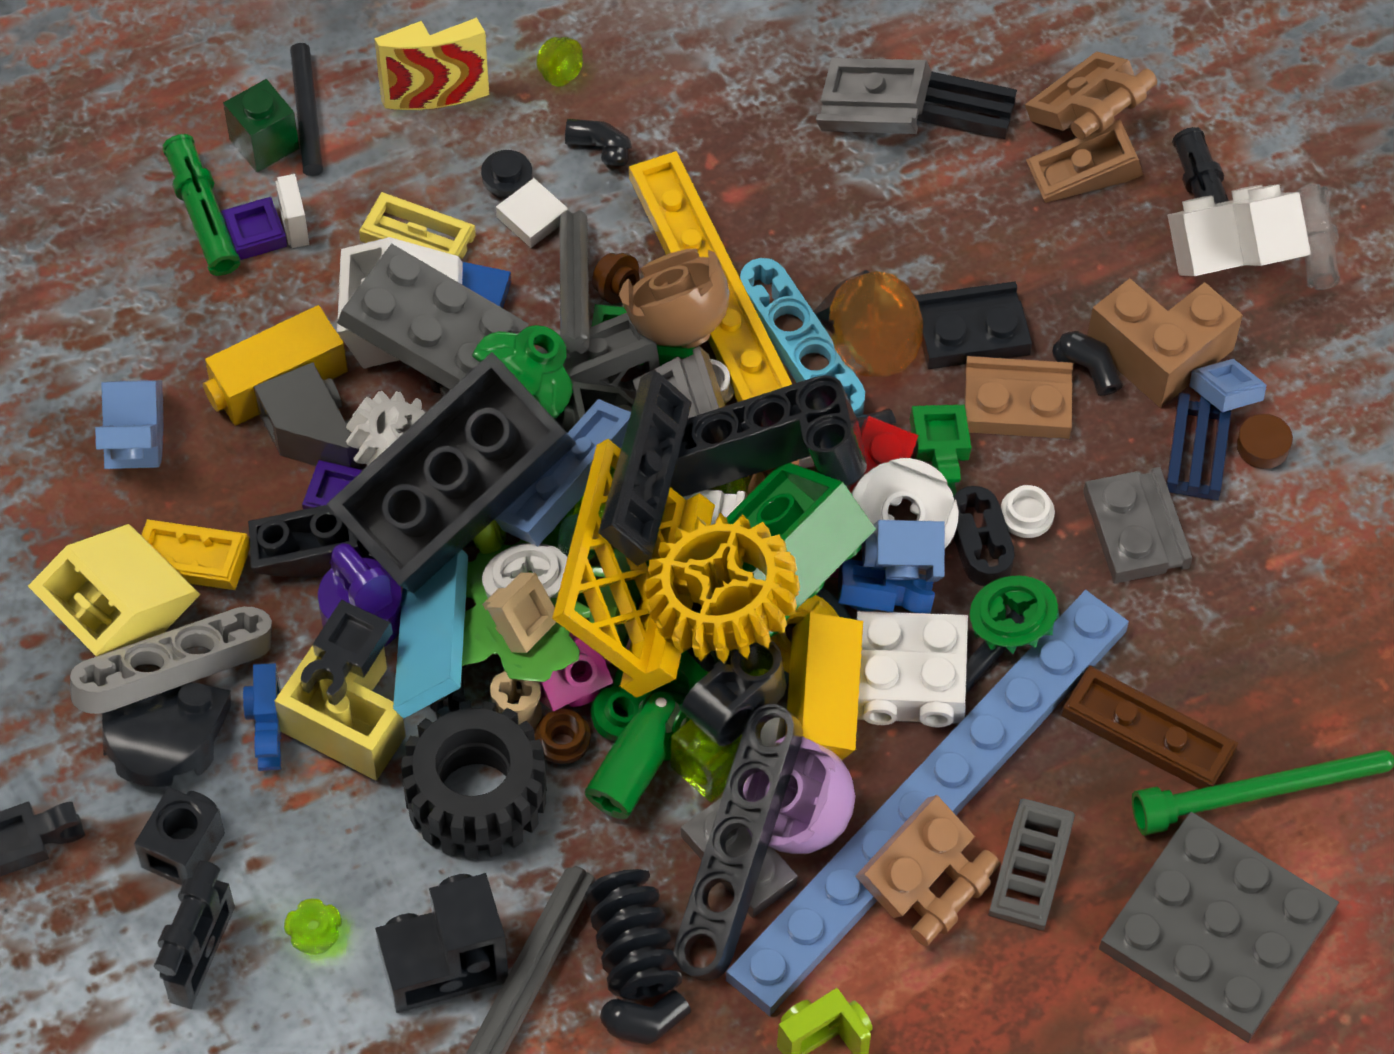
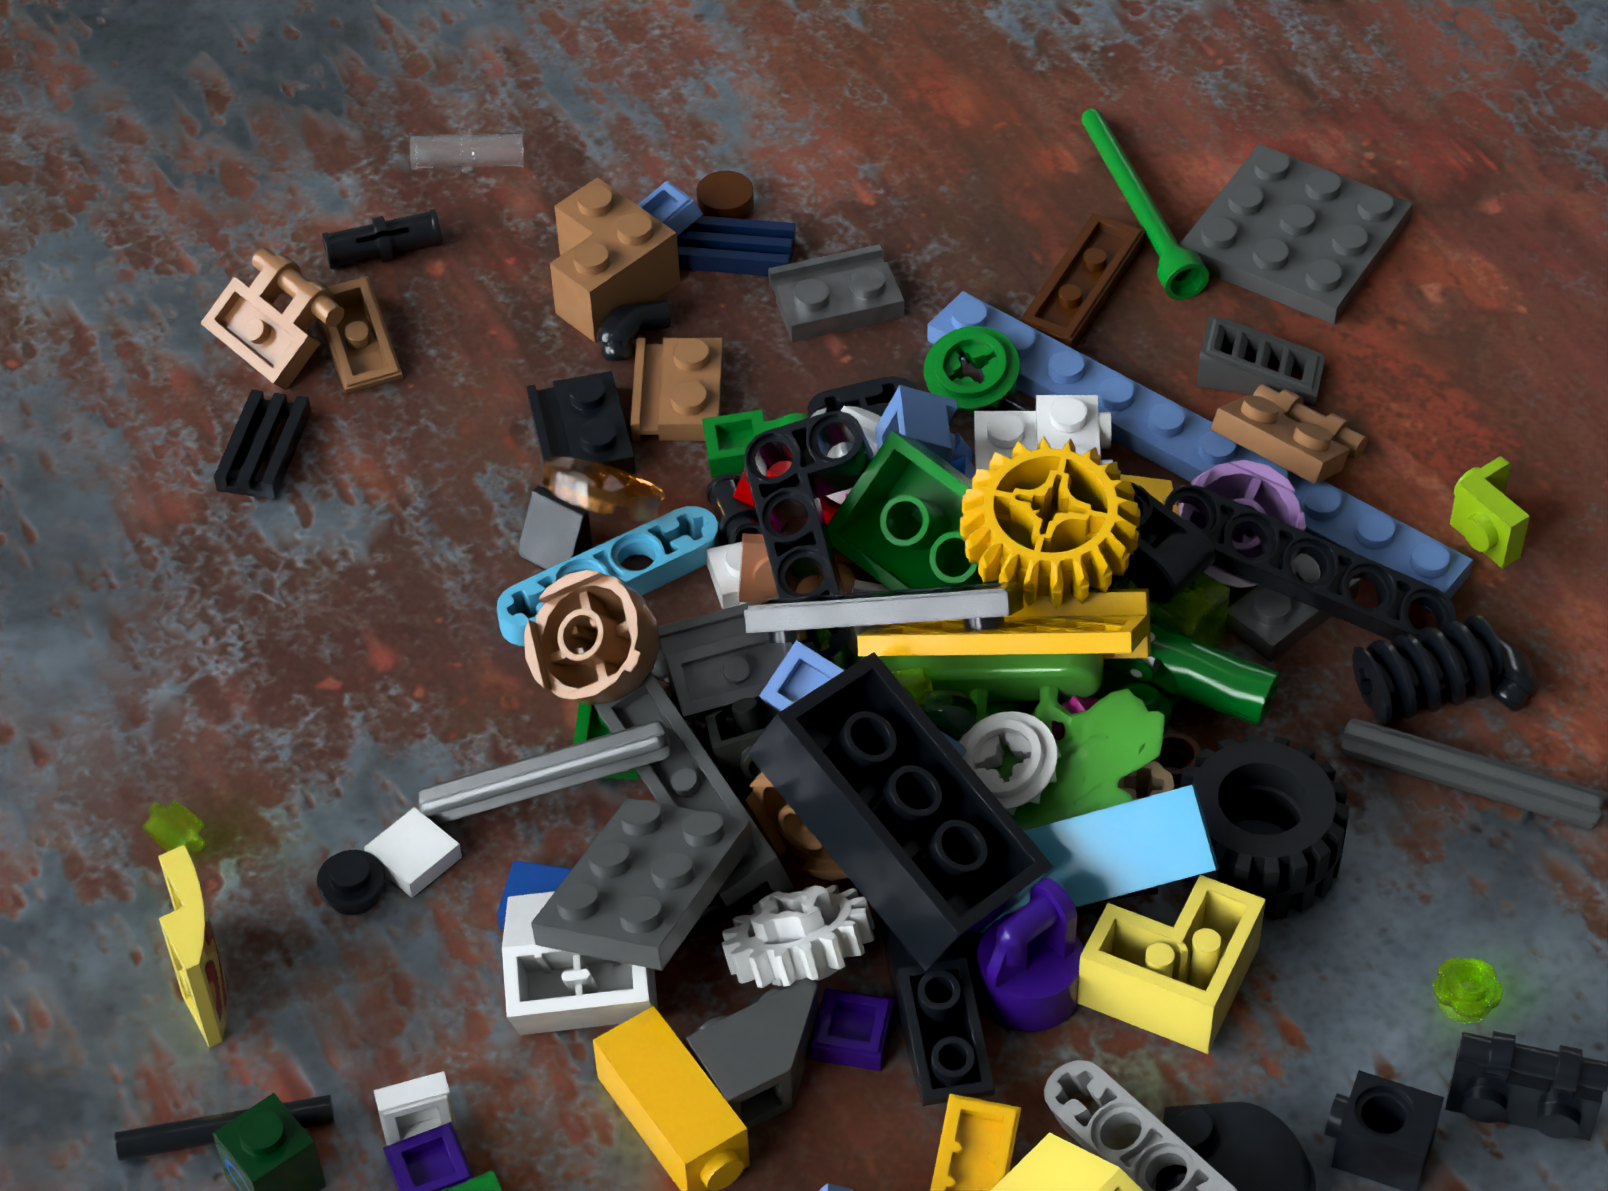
camera: 90 degrees left, 10 degrees down
blue plate [243,663,282,771] -> none
black plate [301,600,393,706] -> none
light yellow tile [359,192,476,259] -> none
black brick [375,873,508,1013] -> none
green plate [472,325,573,419] -> none
tan tile [482,573,556,653] -> none
black arm [565,119,632,166] -> none
reddish brown plate [592,253,640,304] -> none
yellow plate [629,151,792,402] -> none
flat silver plate [816,58,932,134] -> none
white plate [1001,485,1055,538] -> none
white brick [1167,184,1311,276] -> none

